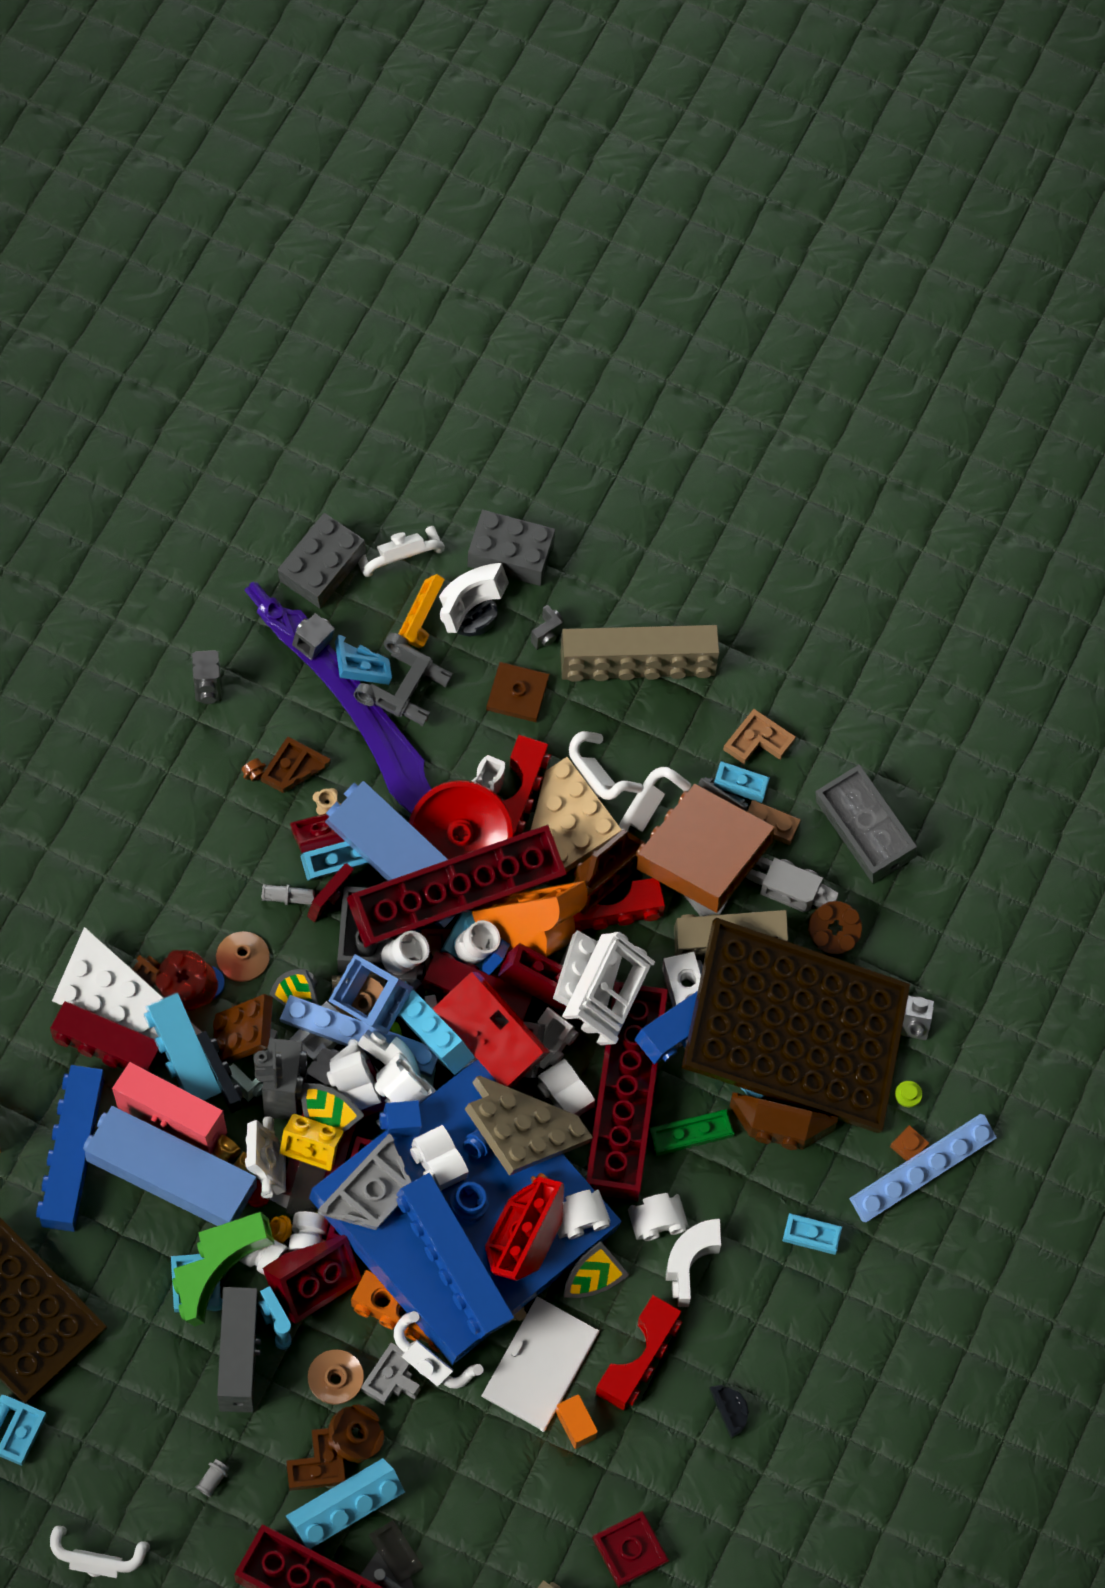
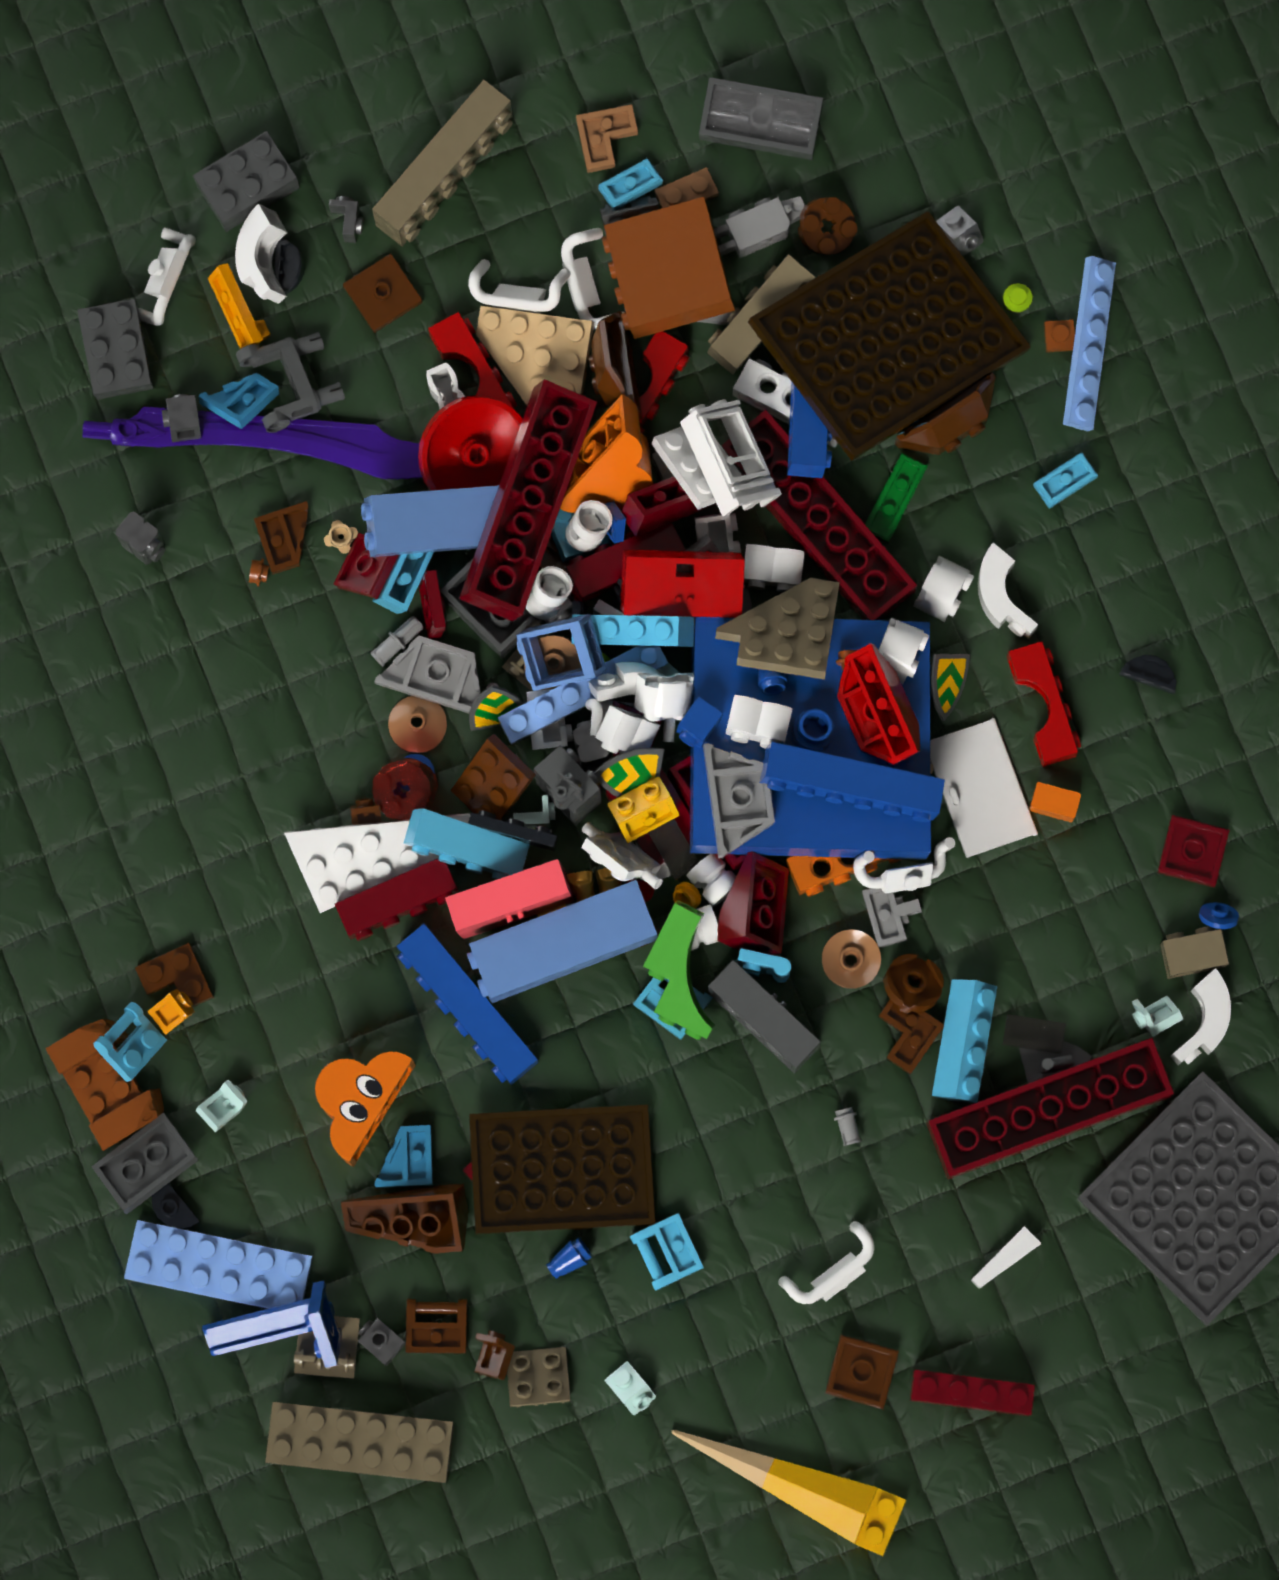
camera: 40 degrees left, 15 degrees up
none -> light grey wing [375,635,481,714]

